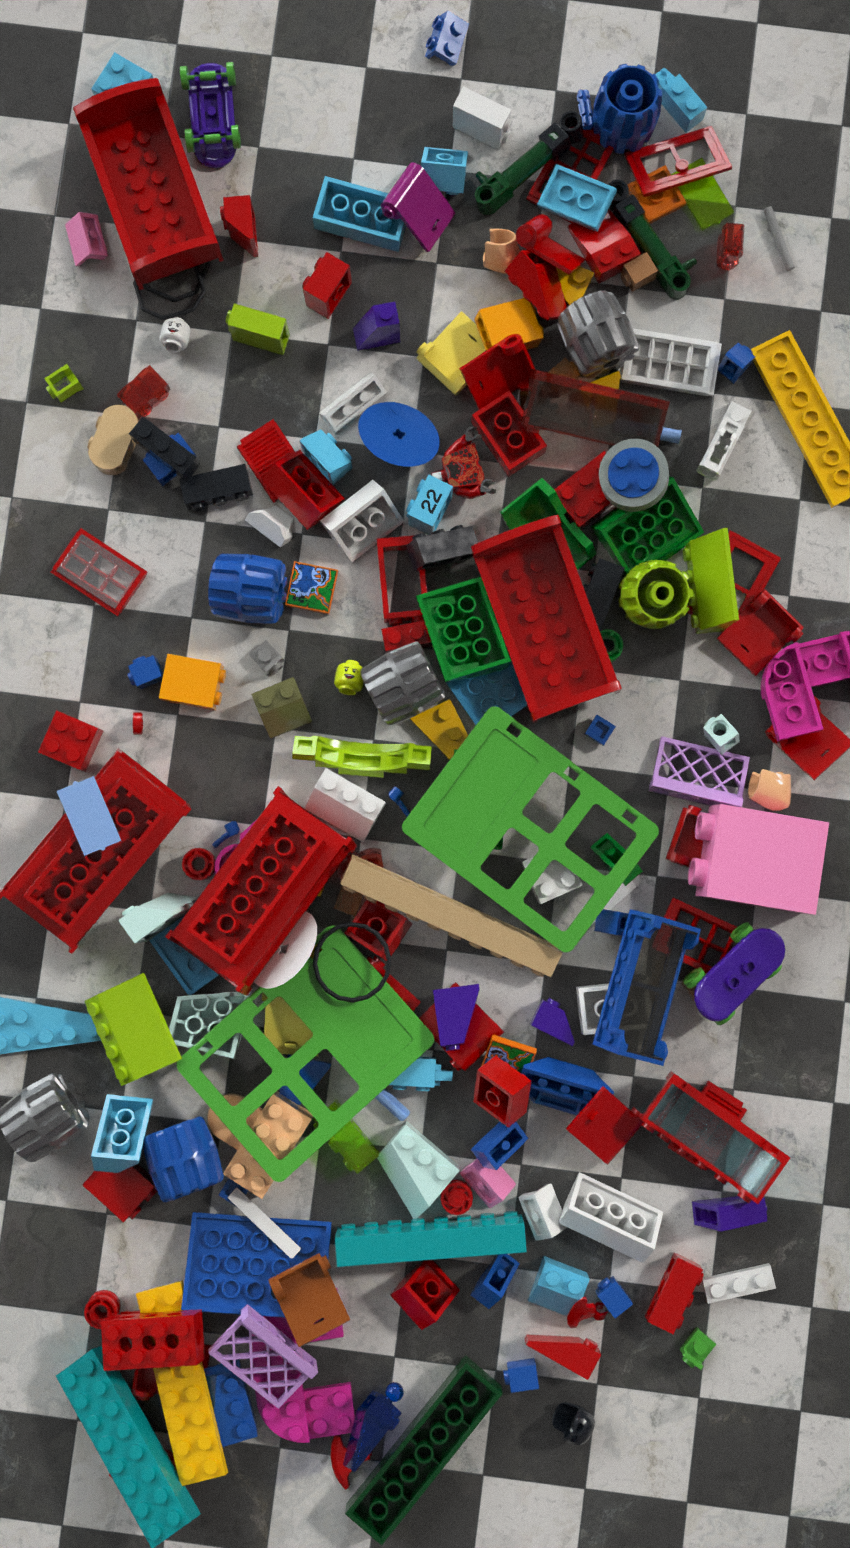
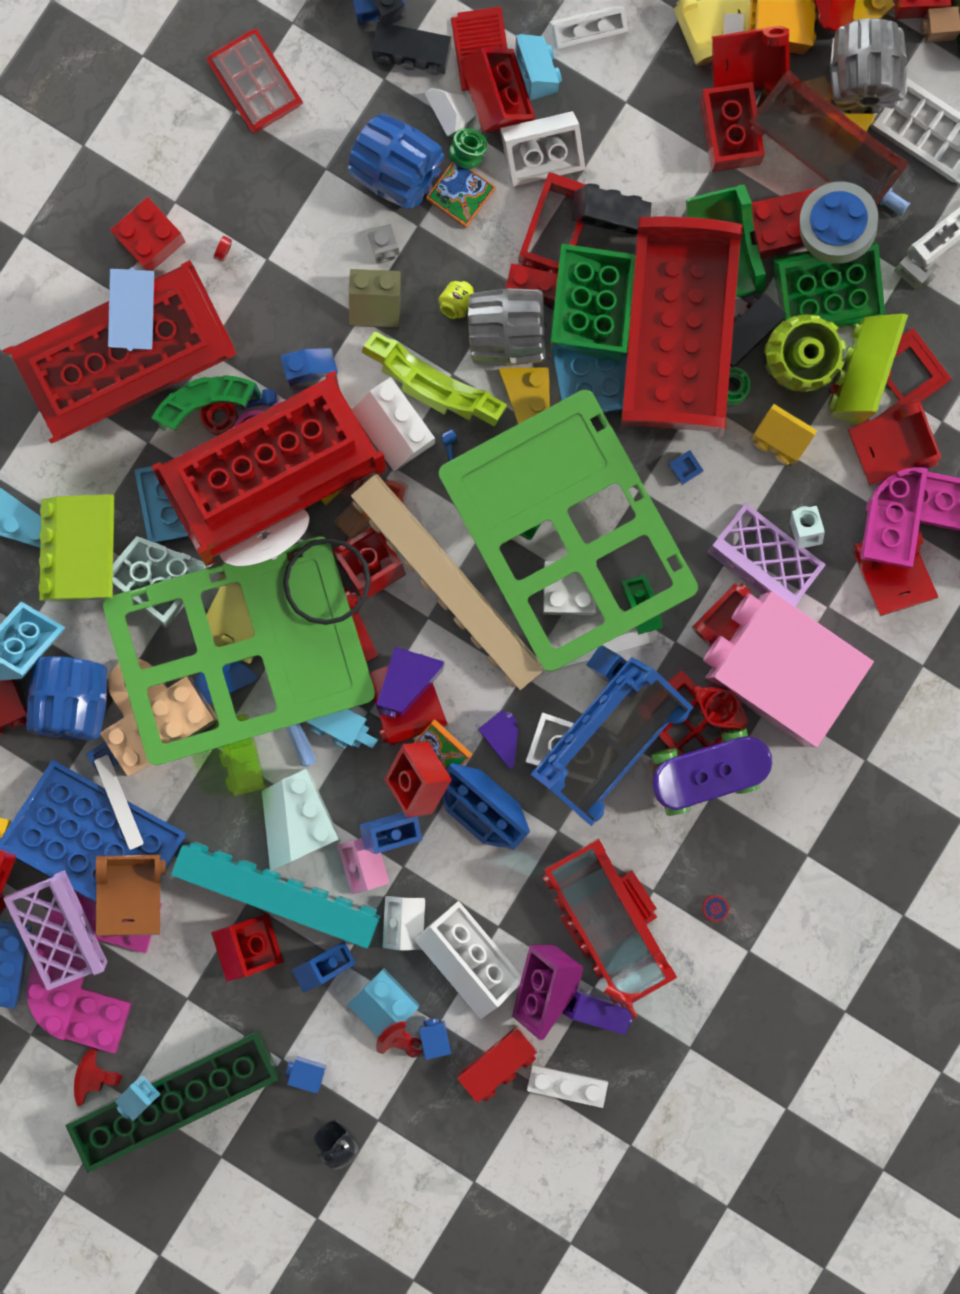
camera: 20 degrees right, 0 degrees up
light aqua wedge [118,893,199,943] -> none
blue brick [127,655,163,689] -> none
light orange brick [159,654,226,710] -> none
clear blue slope [343,1382,404,1473] -> none
blue piece [358,402,440,467] -> none
medium azure brick [406,474,453,535] -> none
torso [431,427,496,499] -> none
red wheel [440,1179,473,1215] -> none
red slope [524,1334,601,1380] -> none
red door [566,1086,643,1165] -> none
bright green bracket [680,1327,716,1370] -> none
light nougat piece [748,769,791,811] -> none
none -> medium azure slope [115,1075,160,1121]
none -> green panel [152,375,262,431]
none -> blue slope [281,348,338,386]
none -> green wheel [448,128,488,169]
none -> magenta slope [512,945,583,1040]
none -> red bar [604,984,642,1019]
none -> red hat [693,686,748,728]
none -> tile [702,895,729,921]
none -> white sticker [724,14,744,34]
none -> yellow slope [751,404,817,465]
none -> light grey bracket [894,256,938,290]

